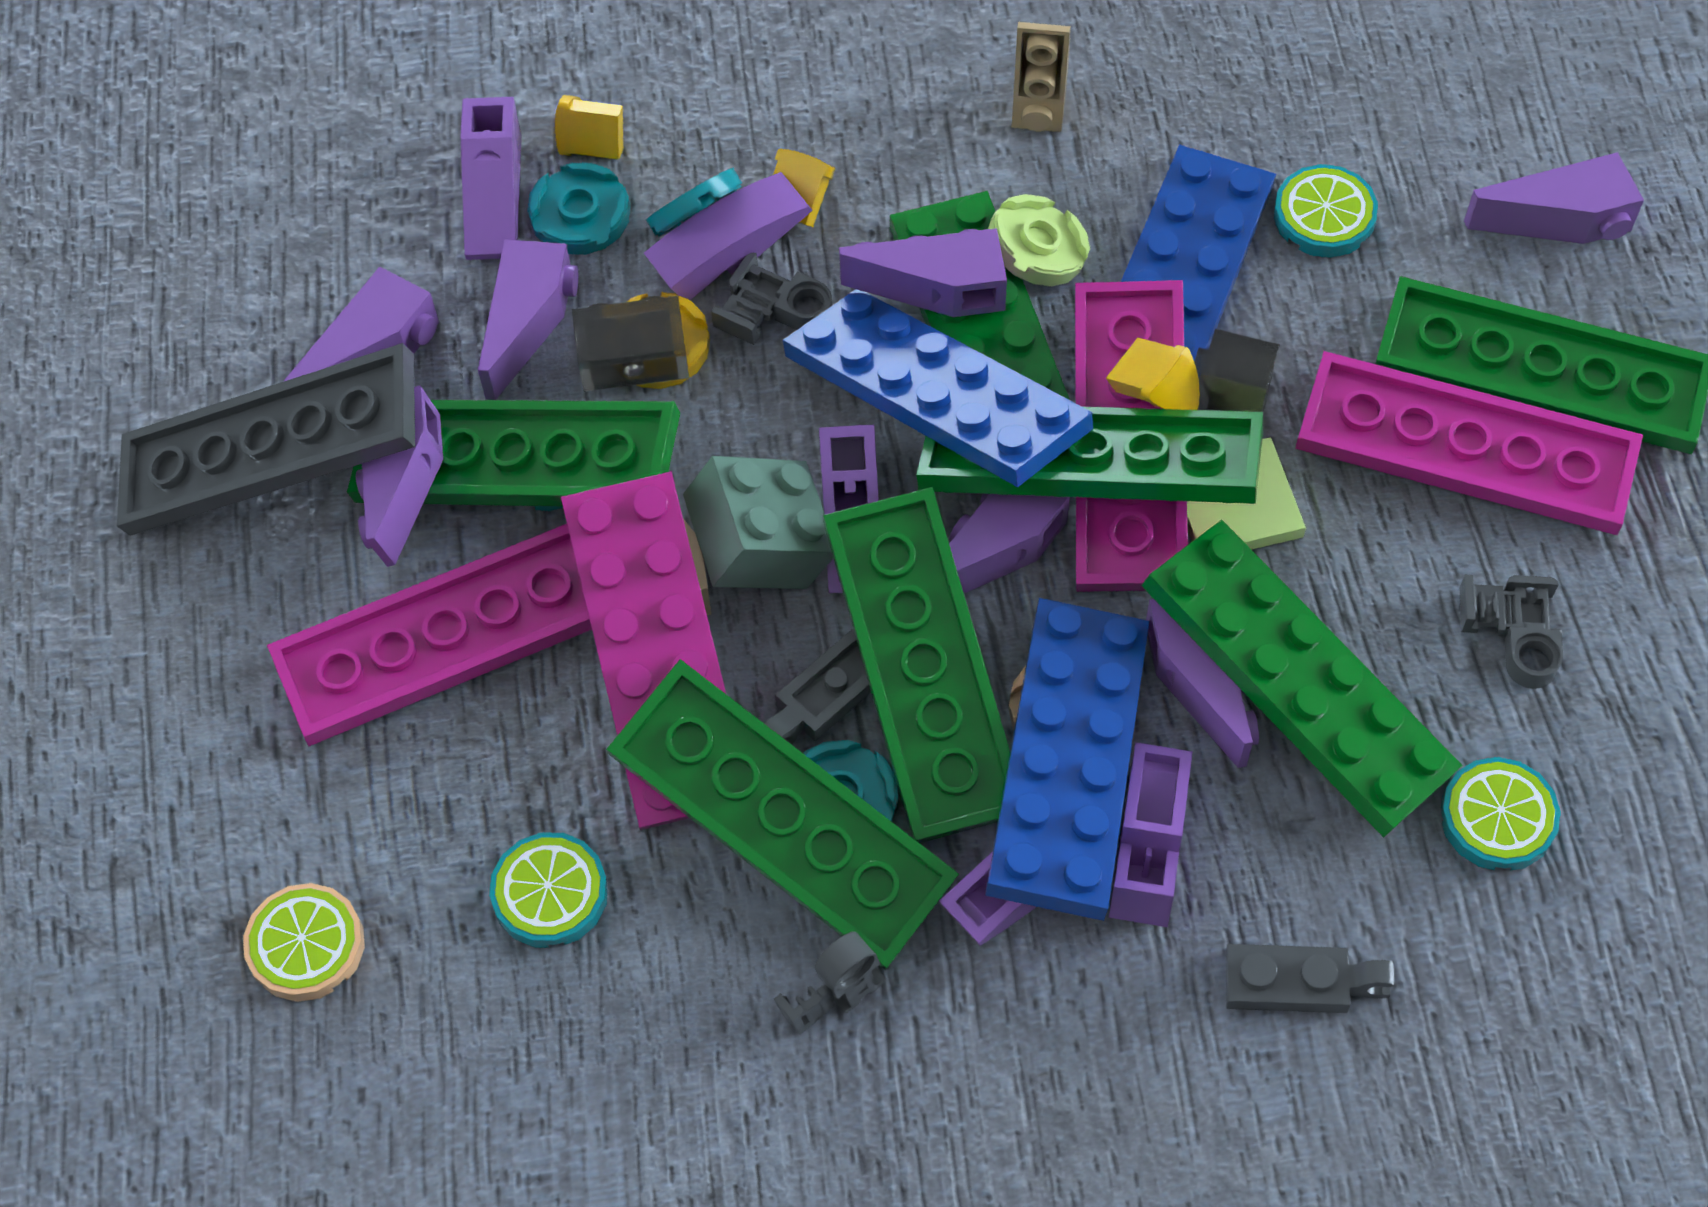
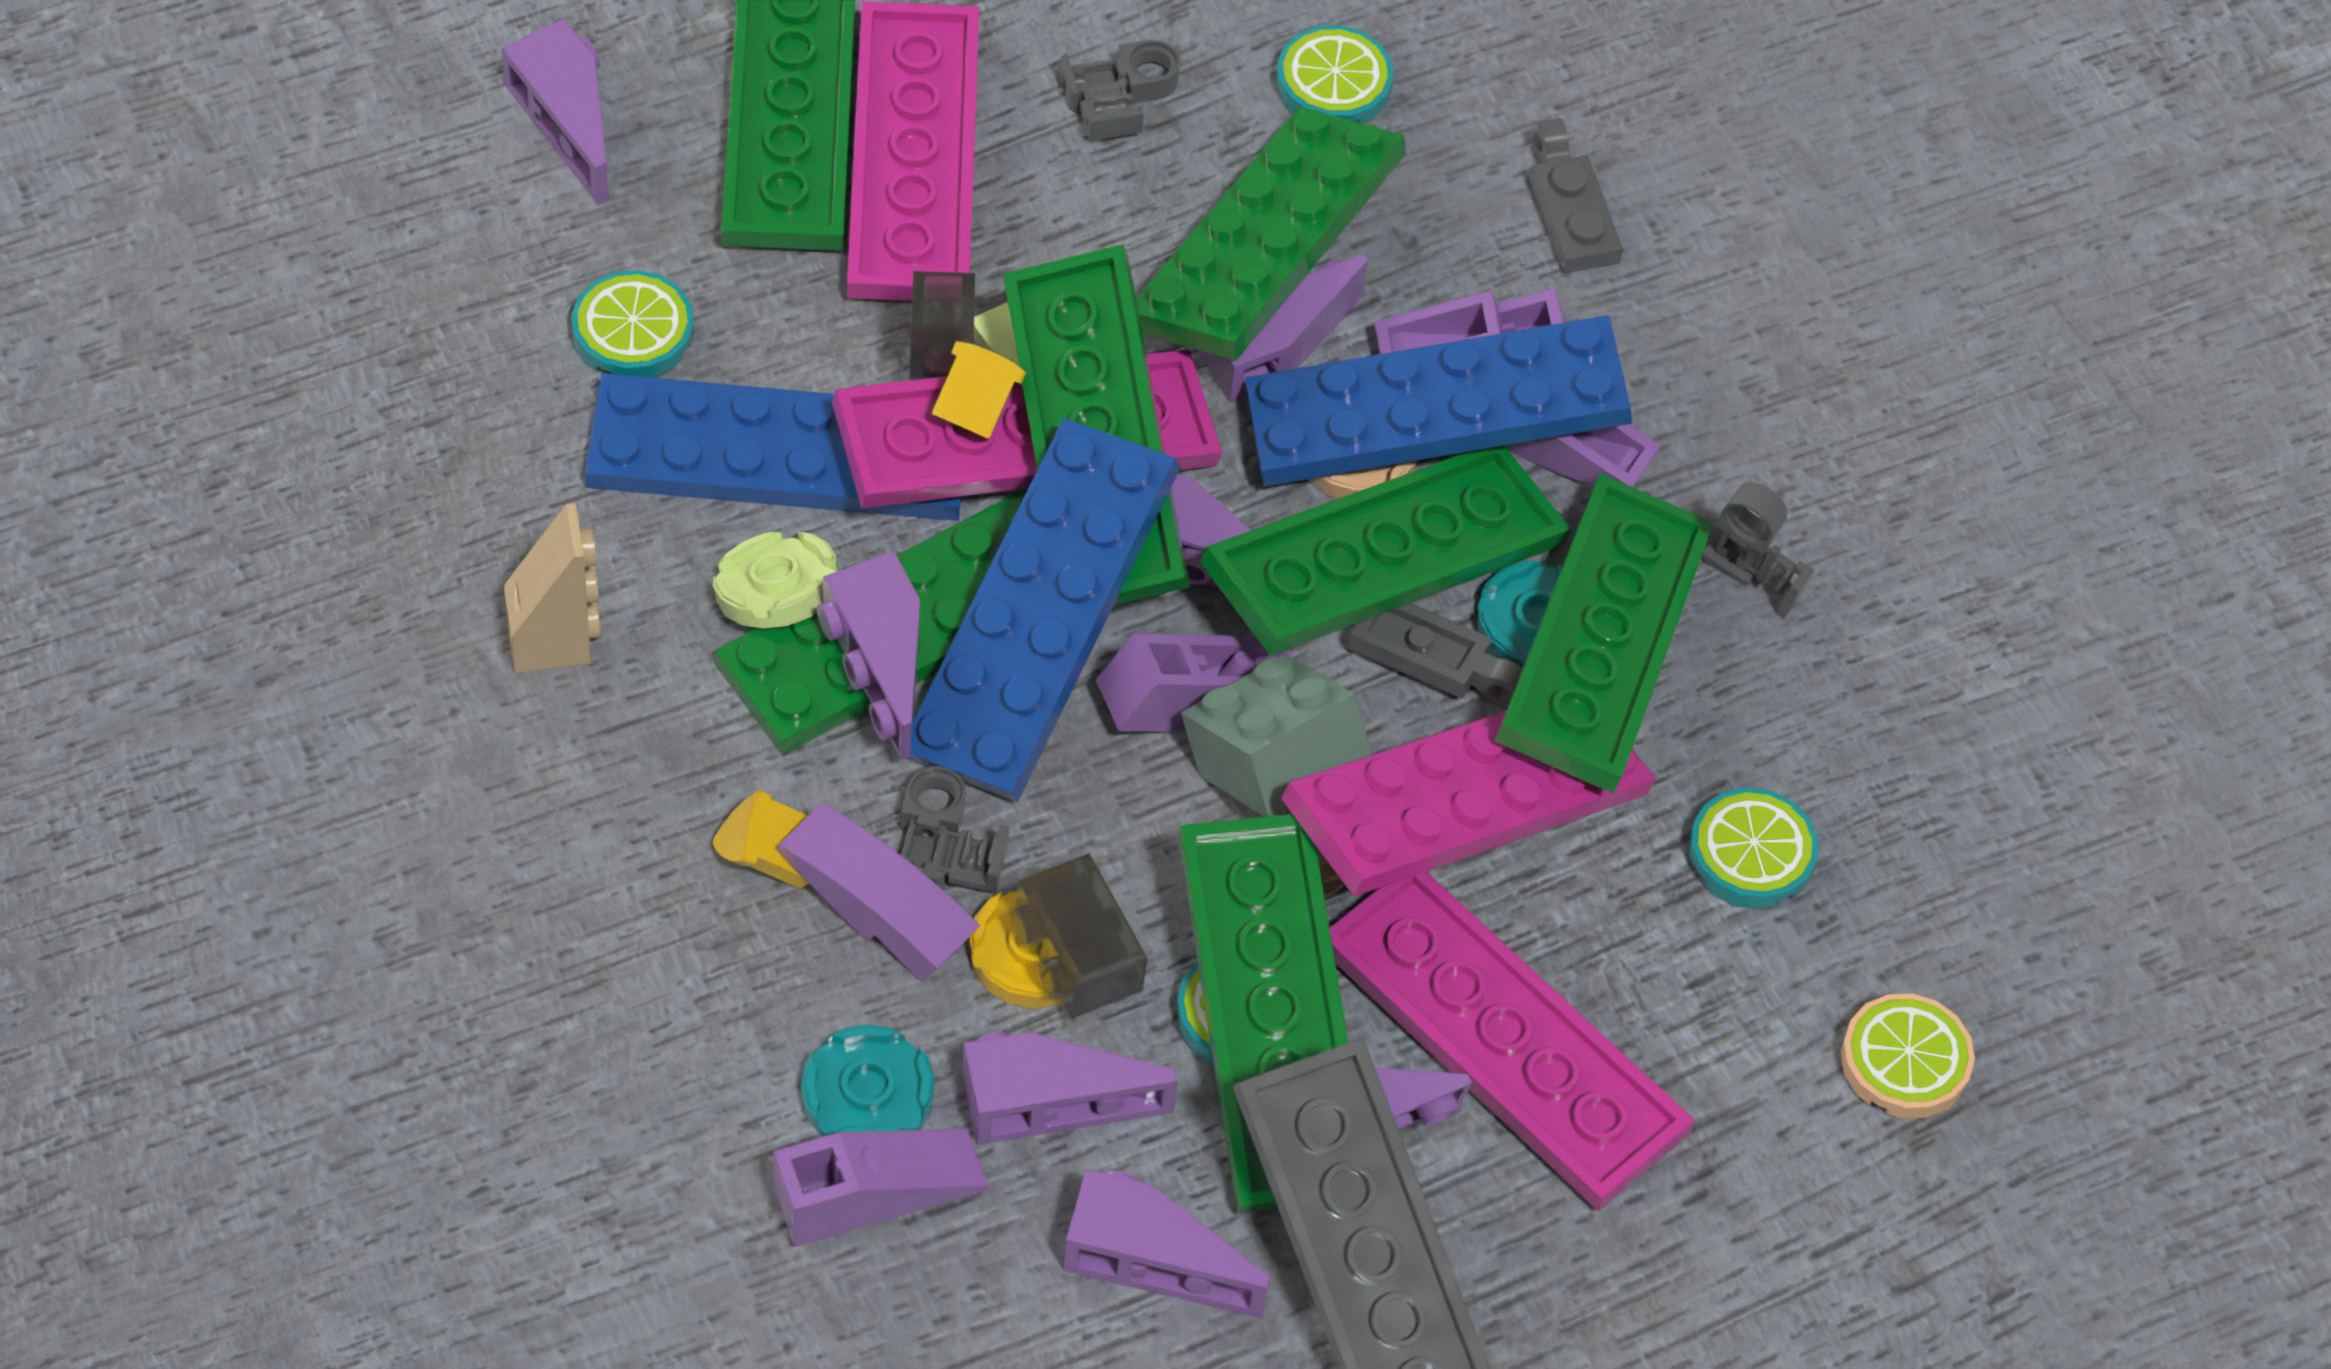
camera: 115 degrees left, 5 degrees down
yellow tile [555,95,623,160] -> none
teal tile [646,168,742,237] -> none

